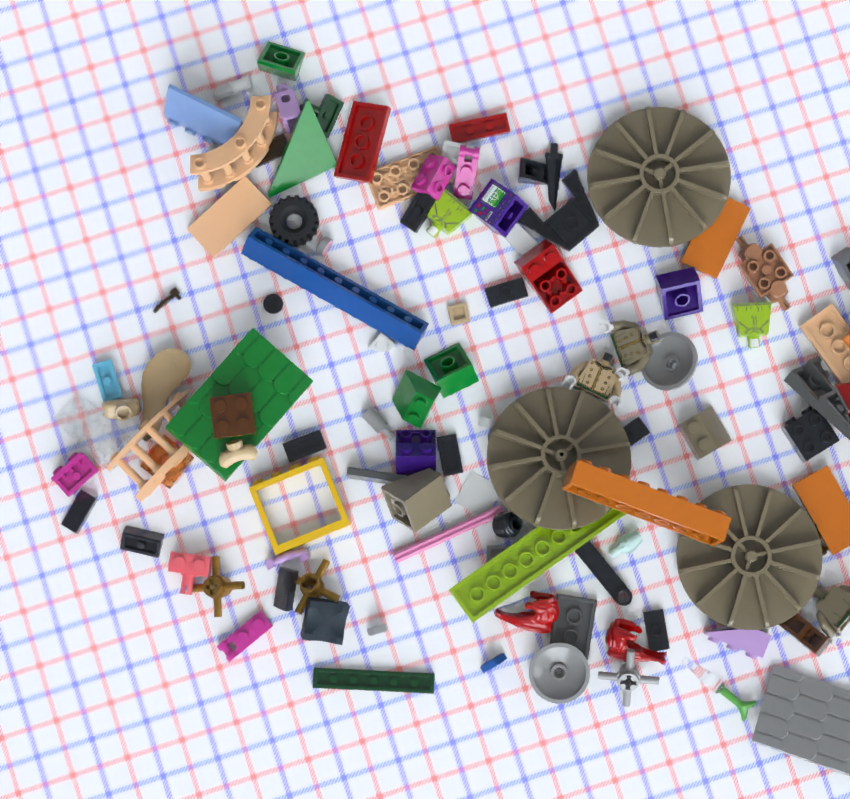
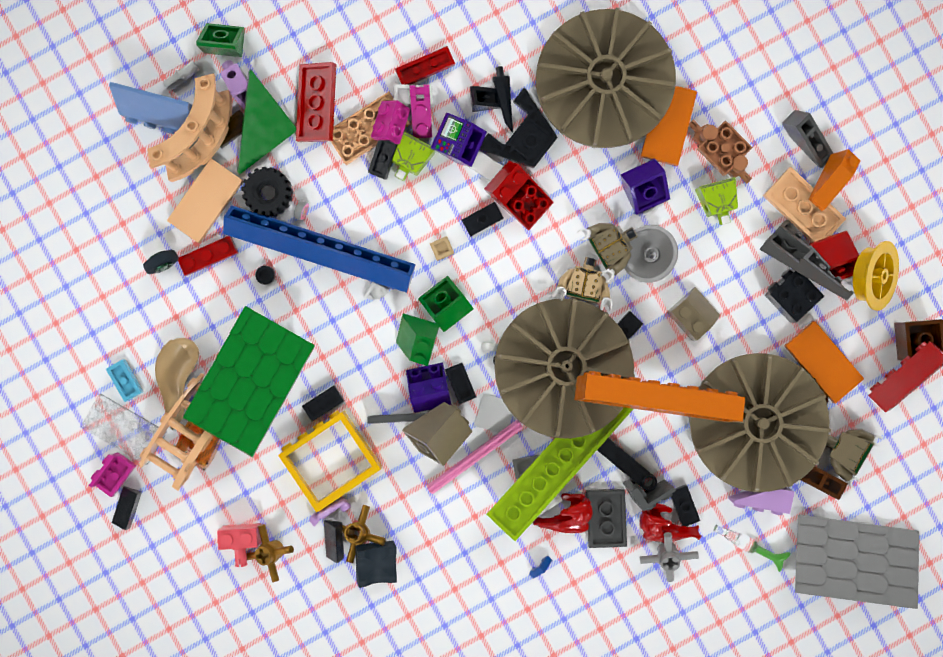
camera: 10 degrees left, 5 degrees up
tan piece [102,398,141,421] -> none
black slope [120,525,165,558] -> none
dark brown piece [153,287,182,313] -> none
reddish brown brick [209,392,258,440] -> none
dark pink plate [217,611,273,662] -> none
tan piece [219,439,258,468] -> none
dark green plate [299,94,344,138] -> none
dark green tile [313,667,435,694] -> none
light grey piece [361,406,395,441] -> none
light grey tile [367,623,388,636] -> none
black head [492,511,522,538] -> none
light grey dish [529,642,590,704] -> none
light aqua piece [609,530,644,558] -> none
none -> black wheel [143,249,179,274]
none -> red plate [178,236,239,276]
none -> dark grey bracket [623,479,676,511]

